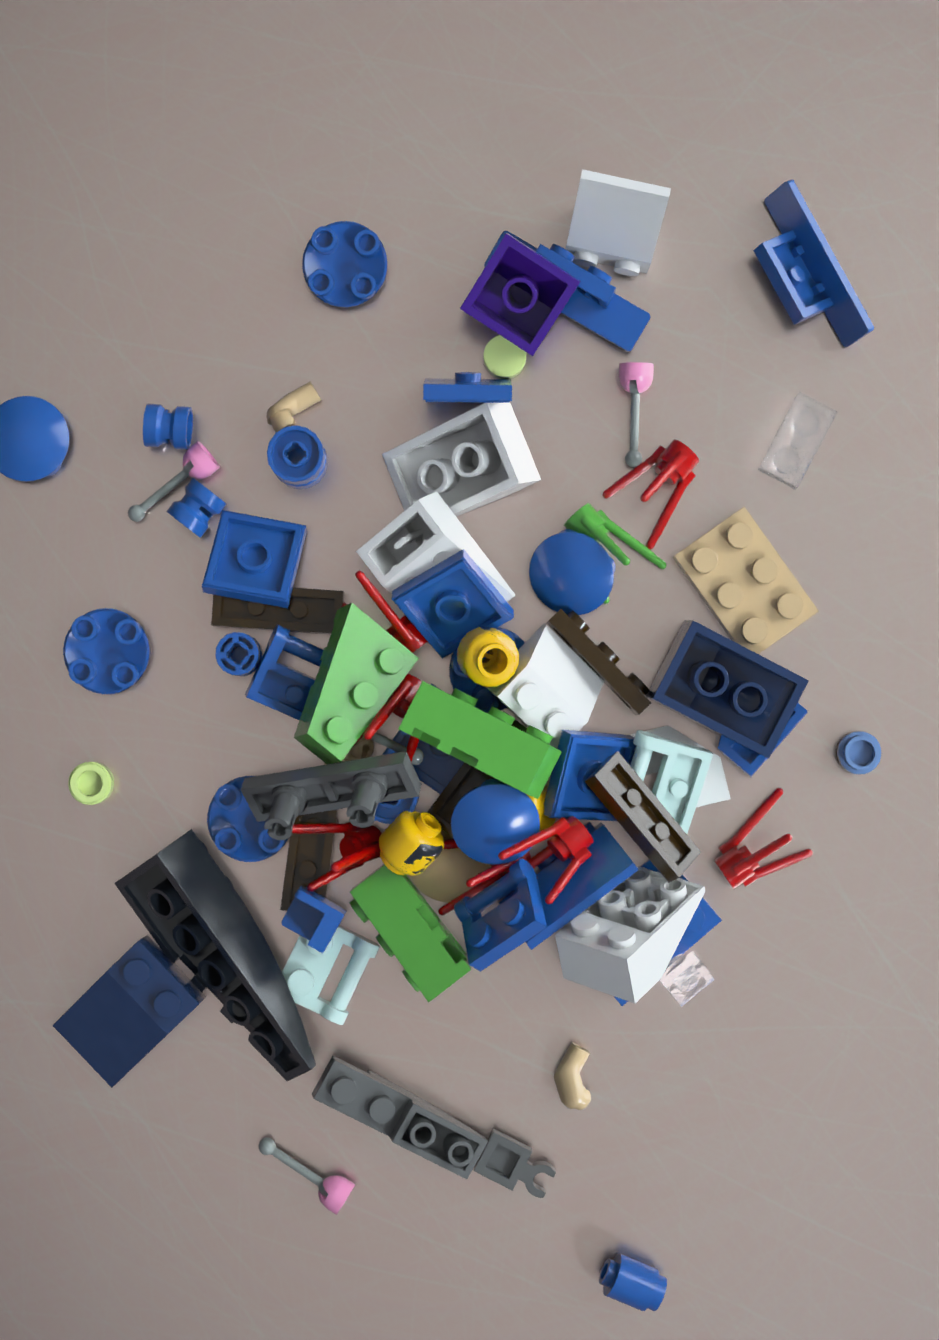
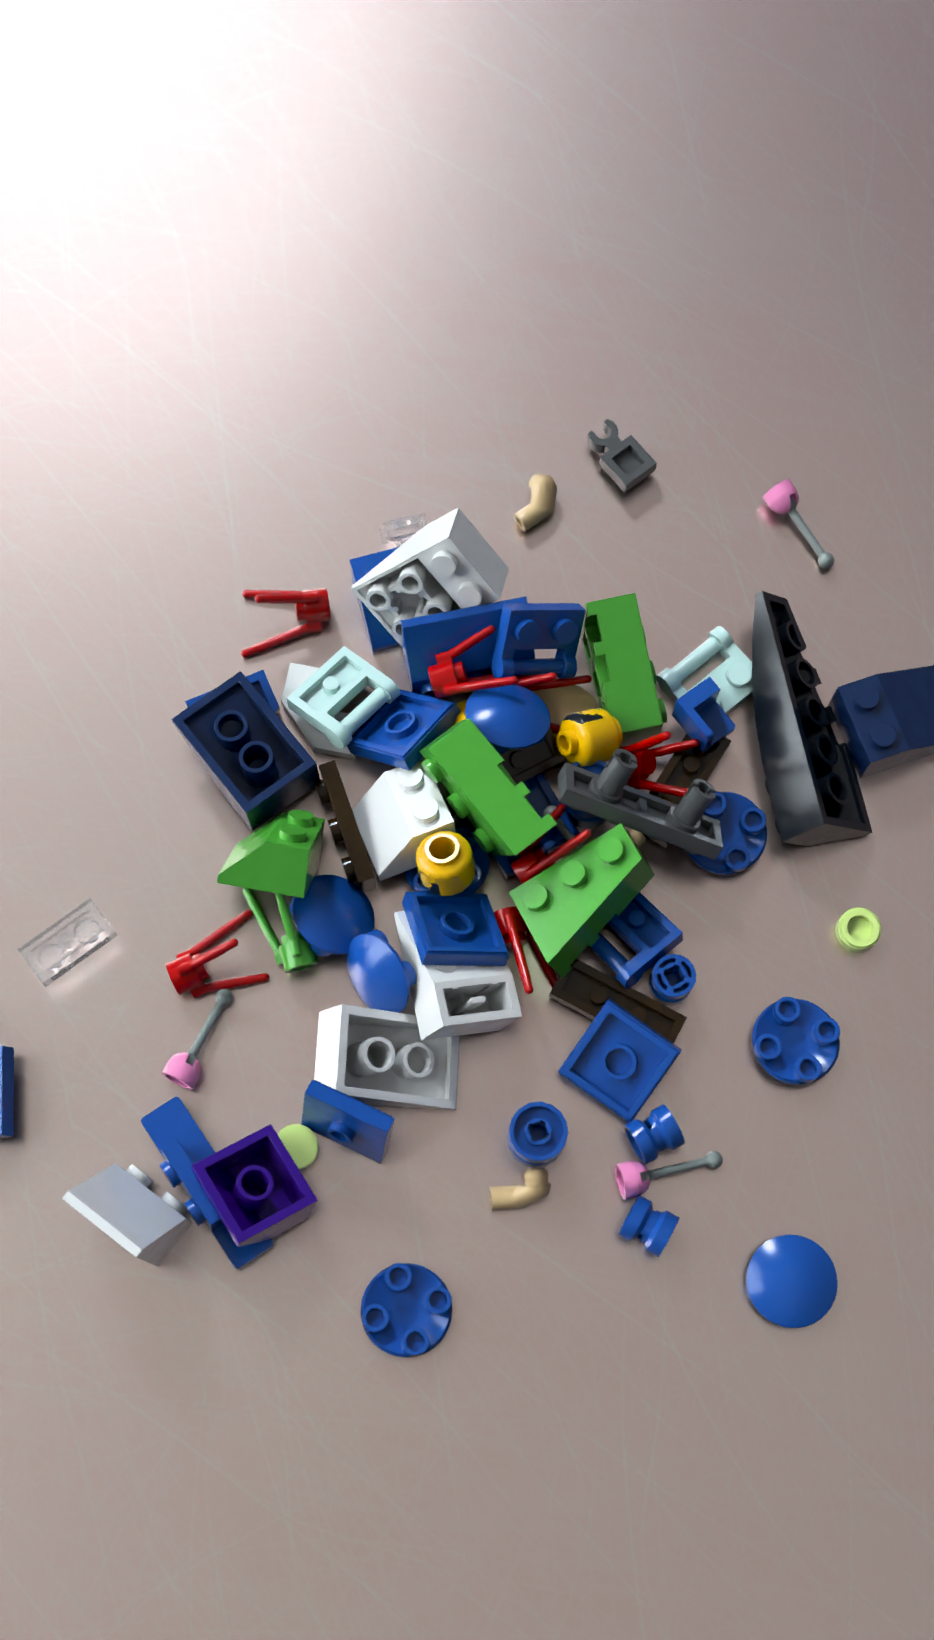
camera: 155 degrees left, 15 degrees down
dark grey slope [312,1056,488,1179] -> none
plate [585,751,701,883] -> none
blue brick [599,1253,667,1311] -> none
tan plate [673,506,819,654] -> none
medium blue plate [837,731,881,774] -> none
none -> bright green slope [217,810,325,898]
none -> blue dish [346,929,417,1013]

